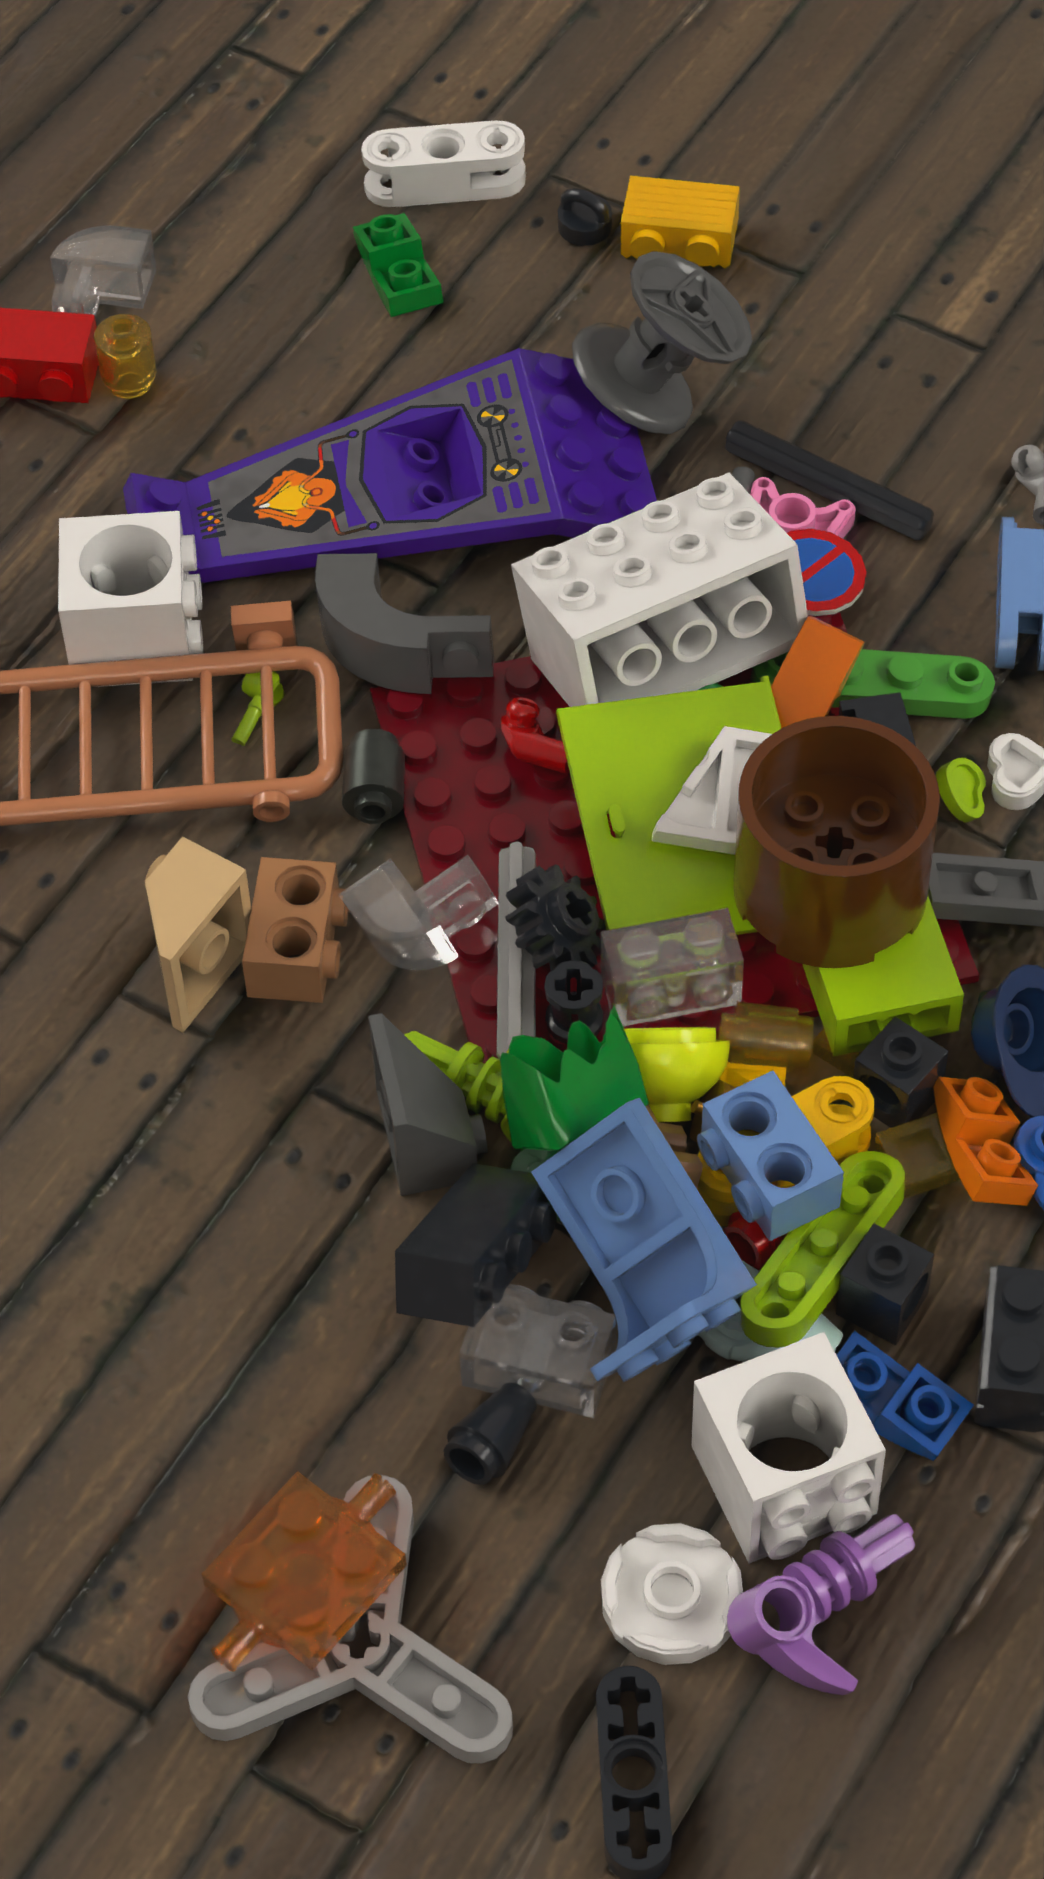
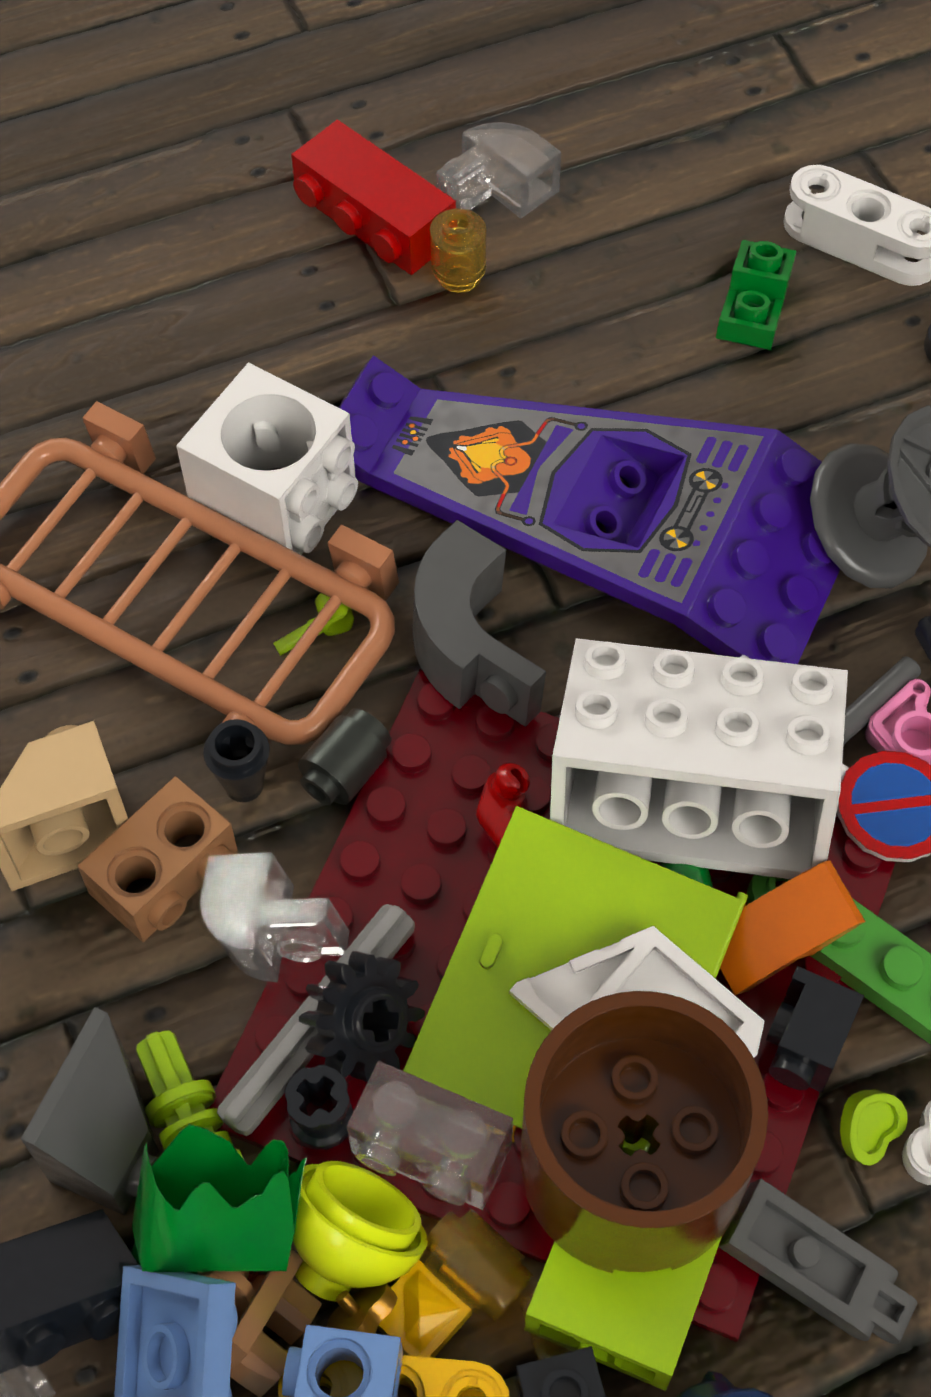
camera: 35 degrees right, 5 degrees up
none -> black cone [203,719,270,803]

